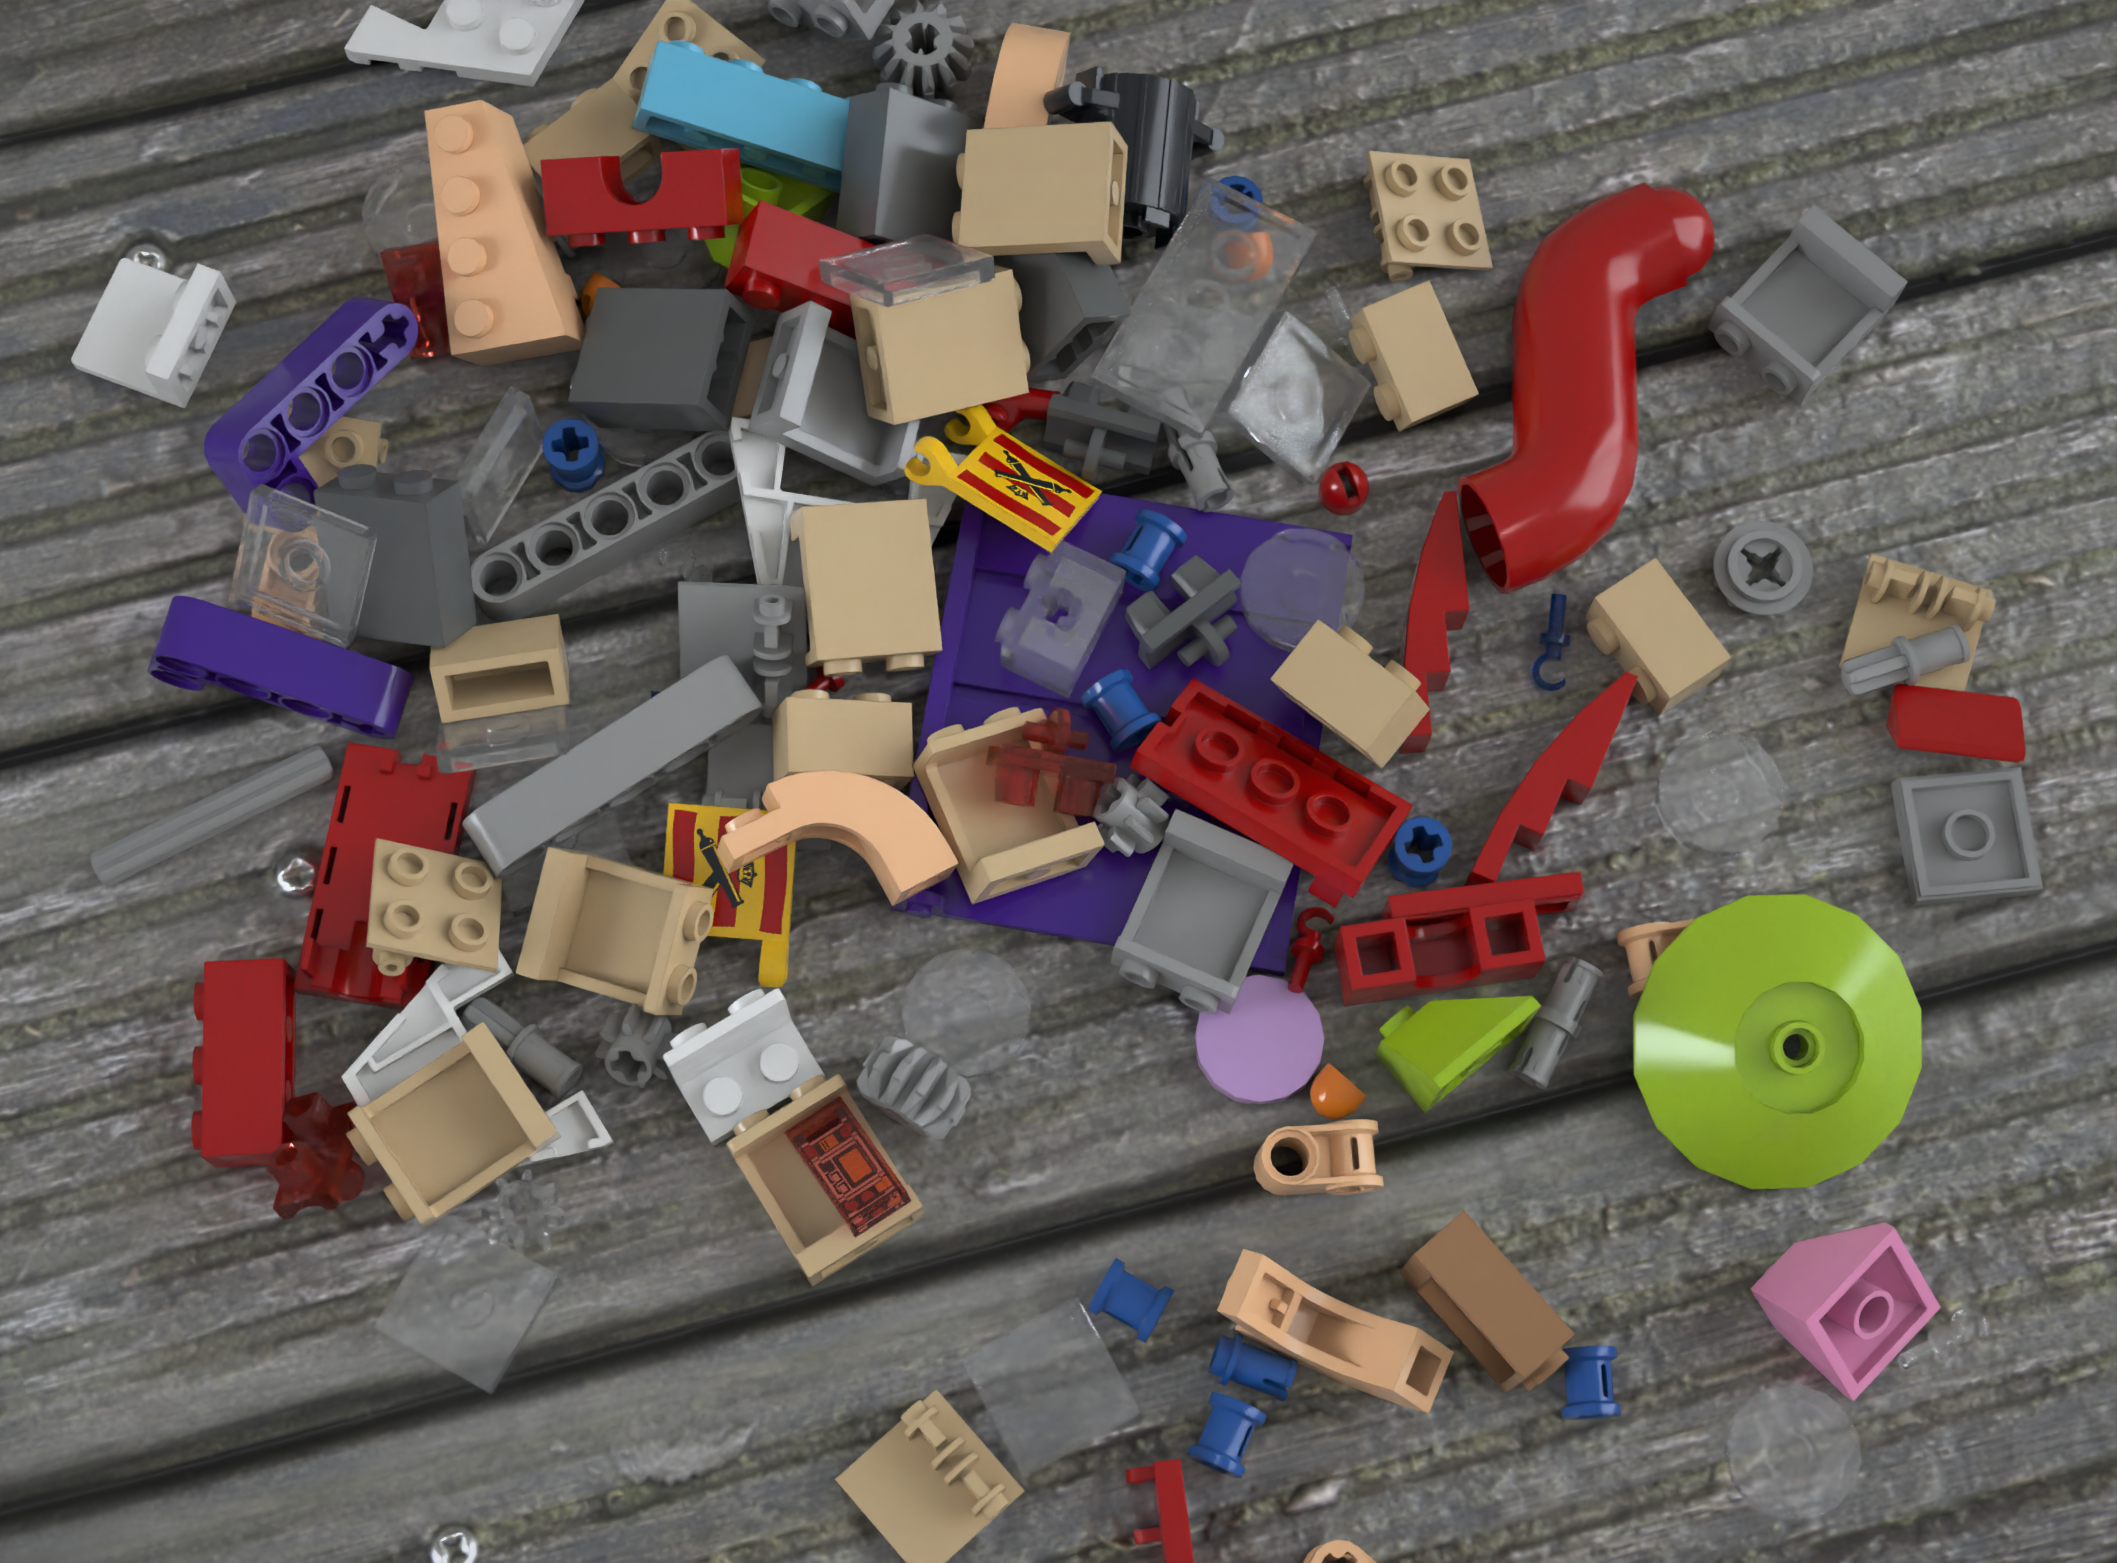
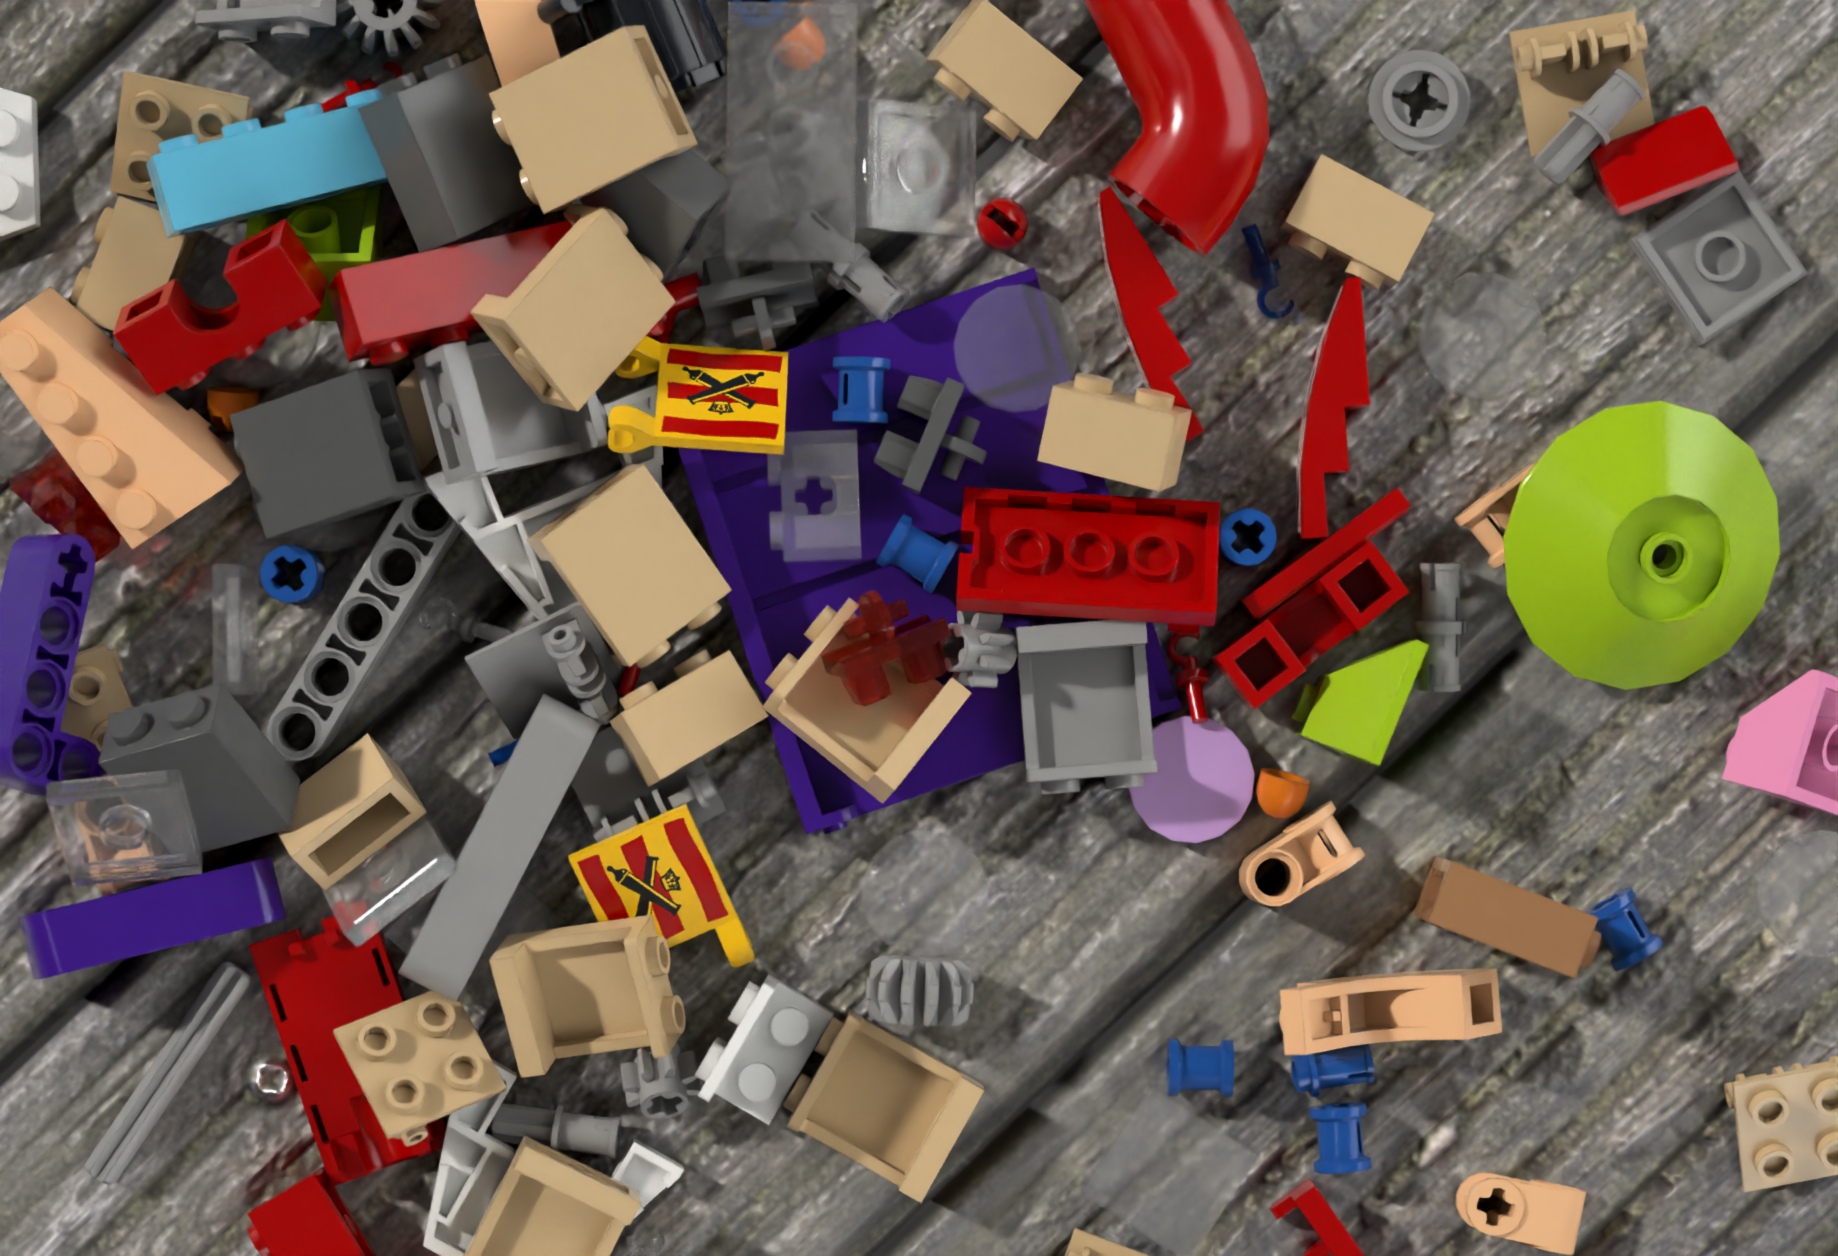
camera: 25 degrees left, 15 degrees up
light nougat arch [716,770,958,906] -> none
clear red tile [785,1097,911,1238] -> none
clear tile [819,233,995,308] -> none

